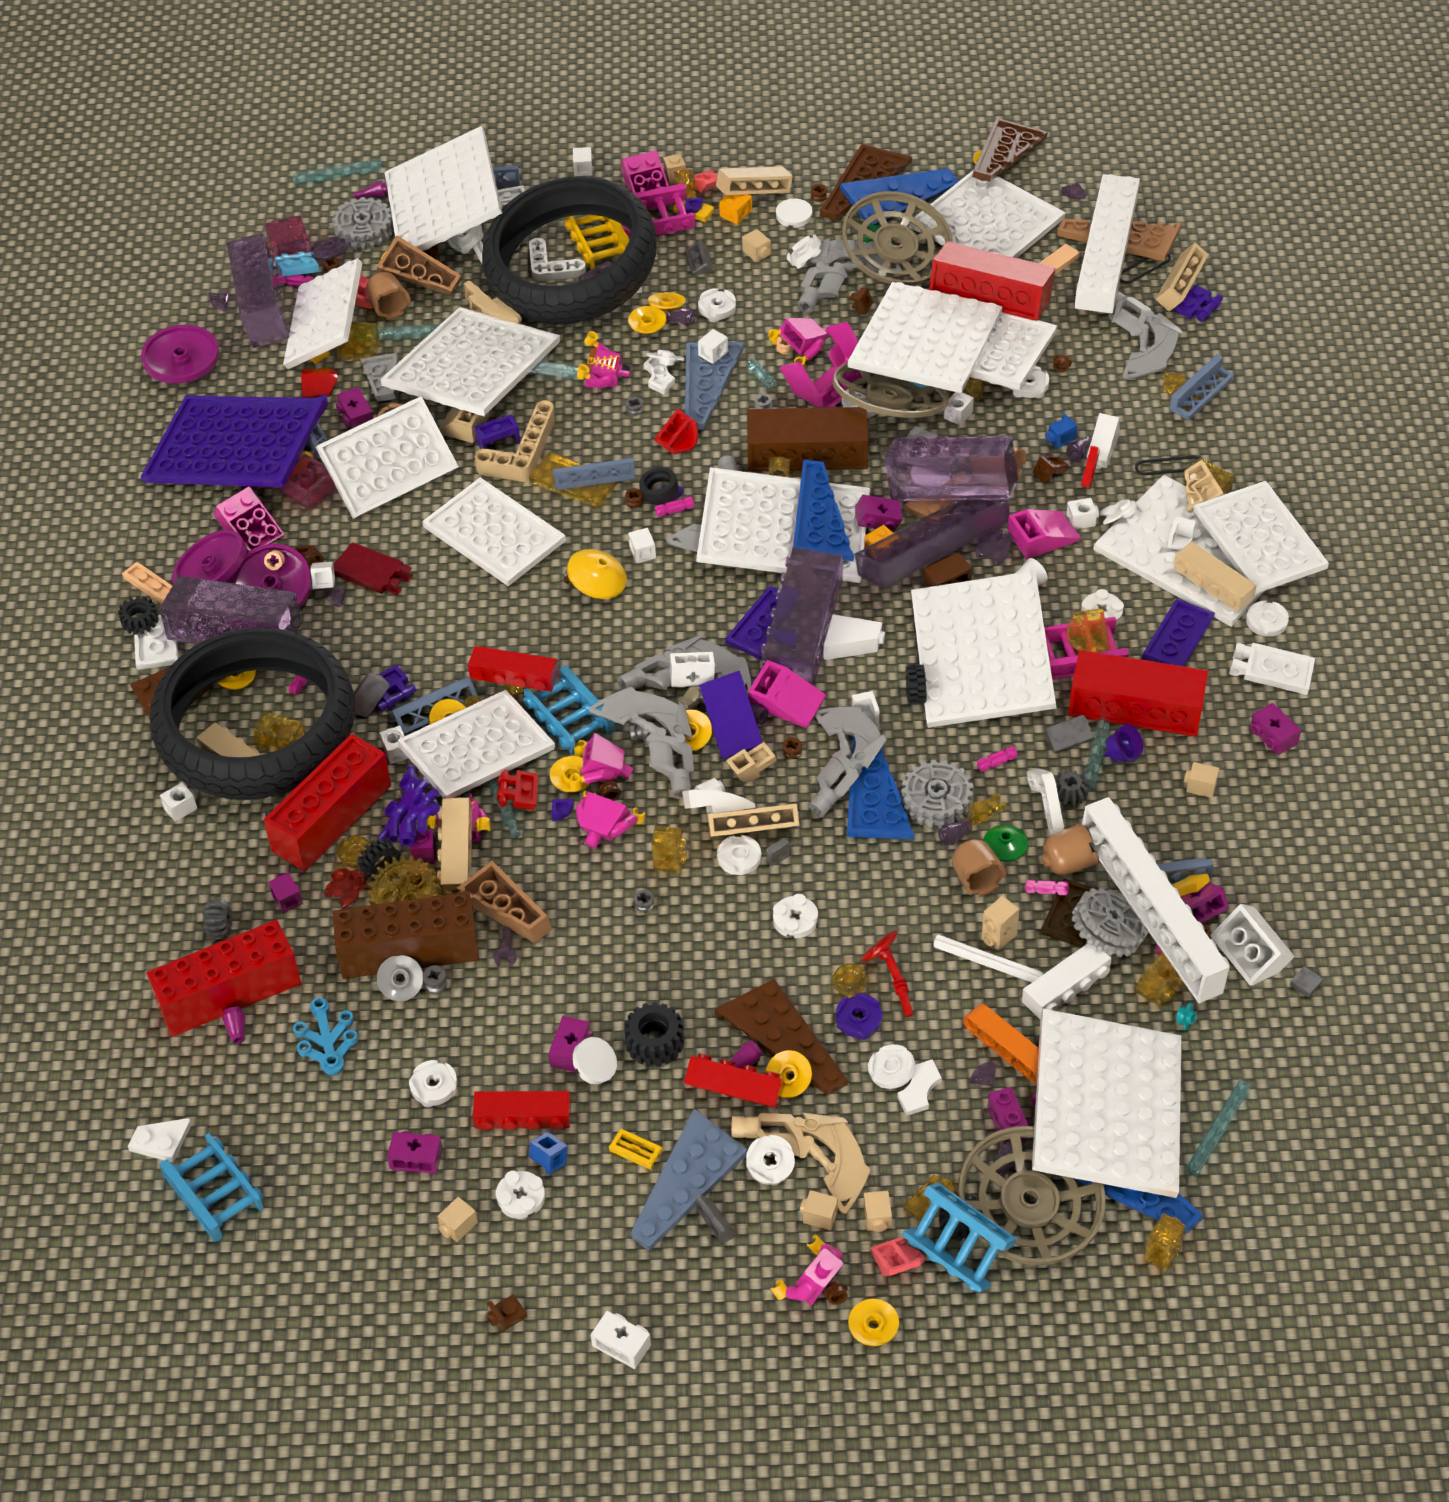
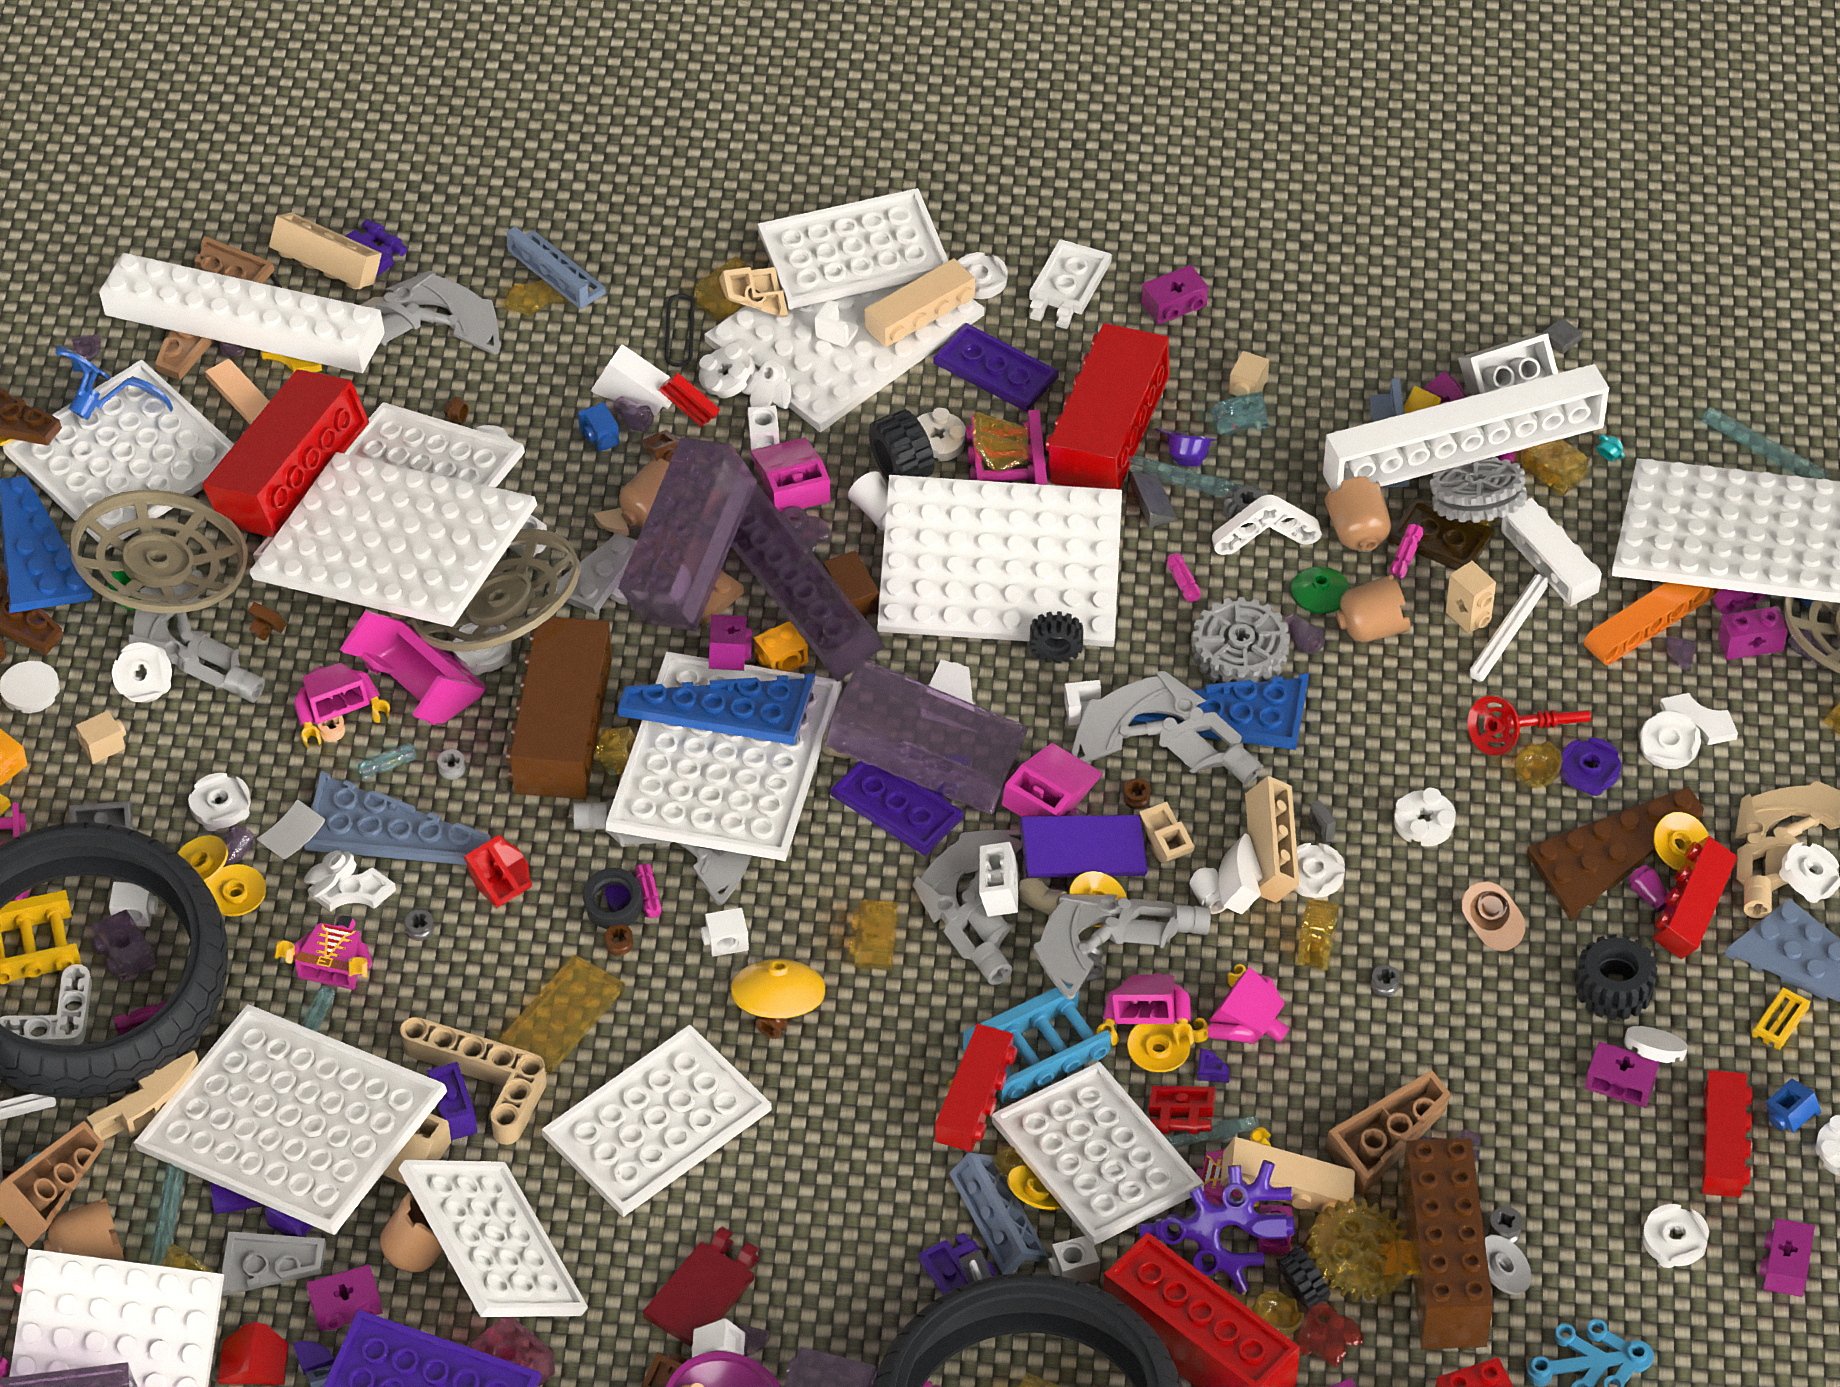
camera: 85 degrees left, 0 degrees up
sand blue fence [553,458,635,490] -> none
reddish brown bush [599,781,621,801] -> none
white brick [698,329,728,364] -> none
clear yellow plate [968,793,1006,826] -> none
none -> blue plant [56,345,173,420]
none -> white sticker [257,800,325,859]
none -> white plate [699,343,755,398]
none -> clear yellow brick [849,899,898,971]
none -> black tyre [869,409,934,481]
none -> clear light blue leg [1211,392,1269,435]
none -> piece [1462,881,1526,951]

